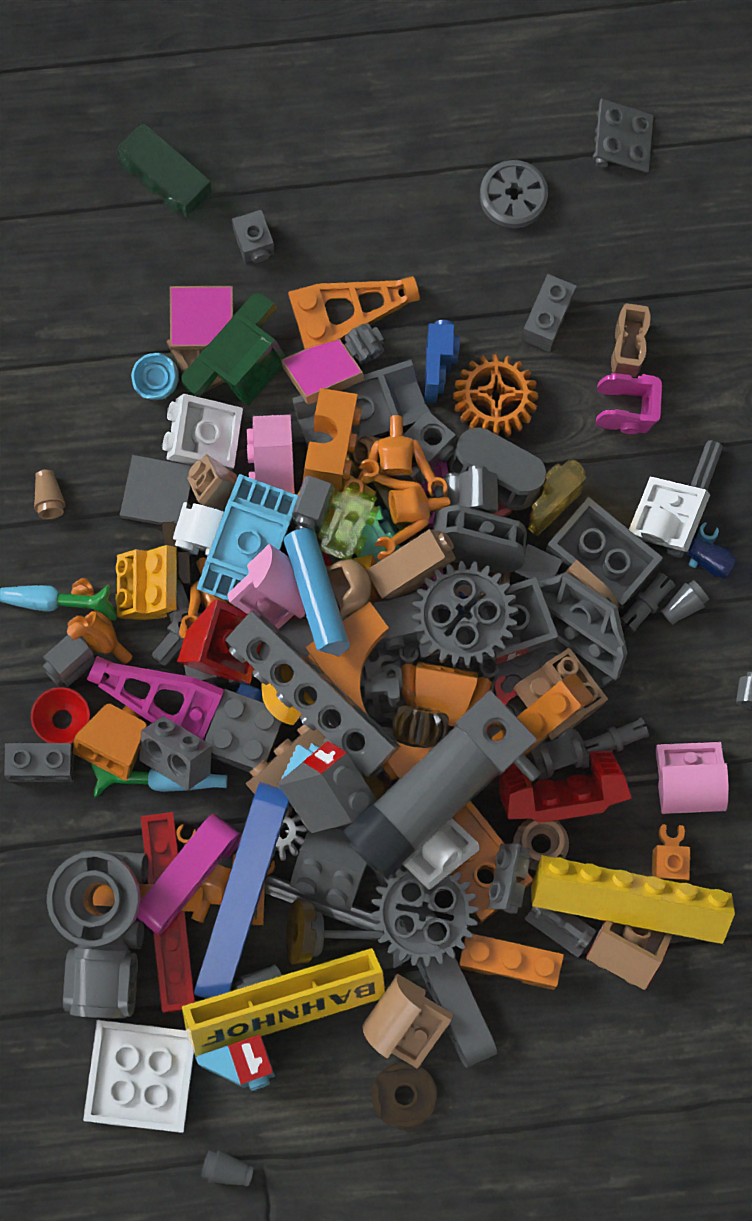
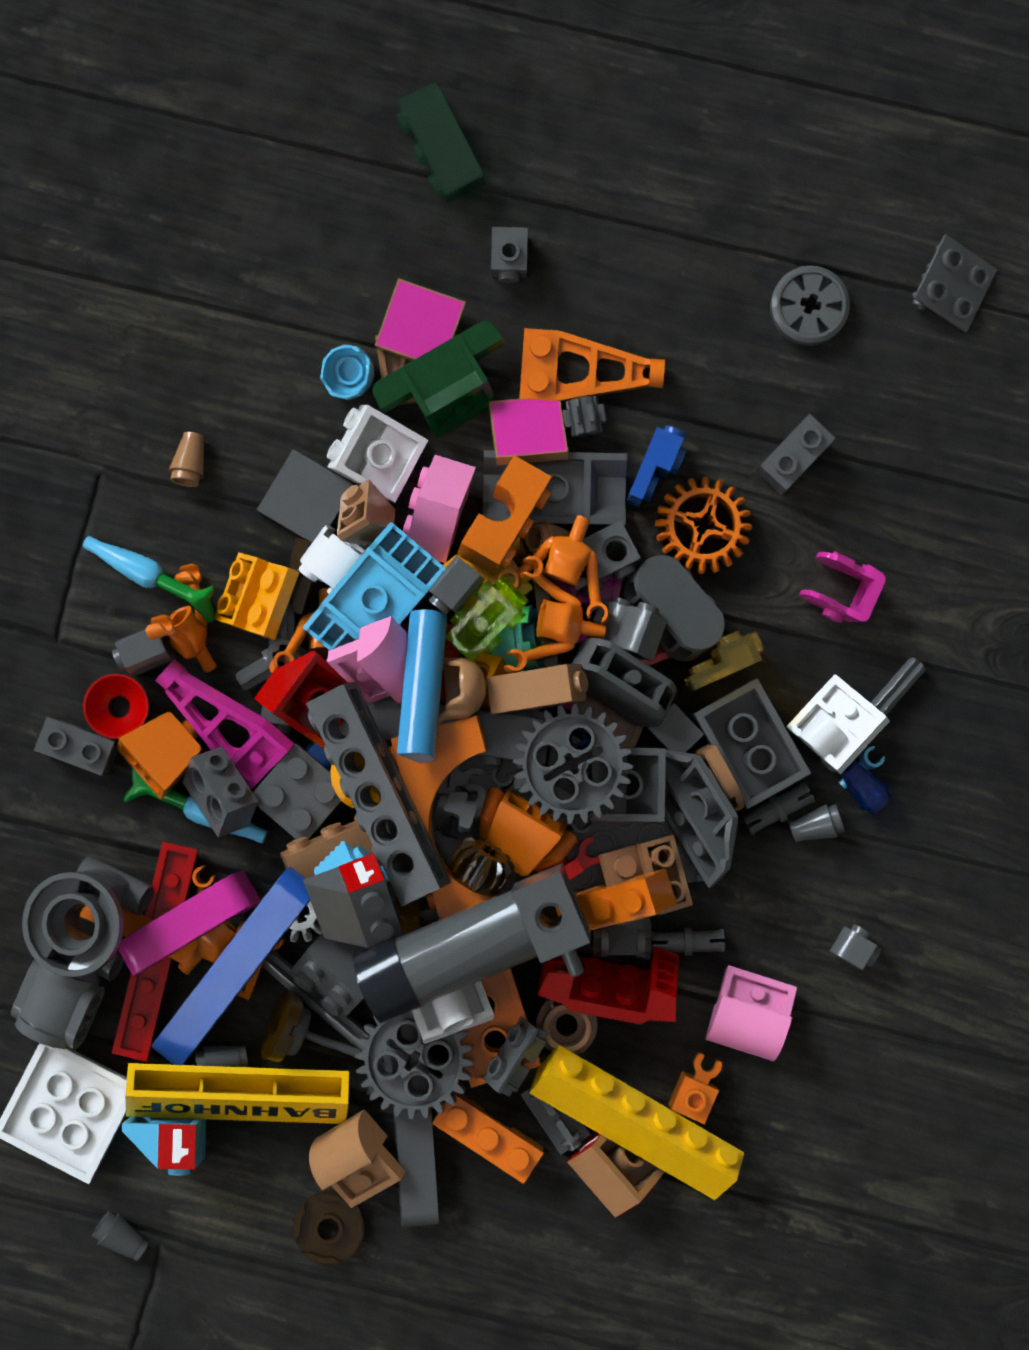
camera: 25 degrees right, 10 degrees up
medium nougat brick [611,303,650,377] -> none

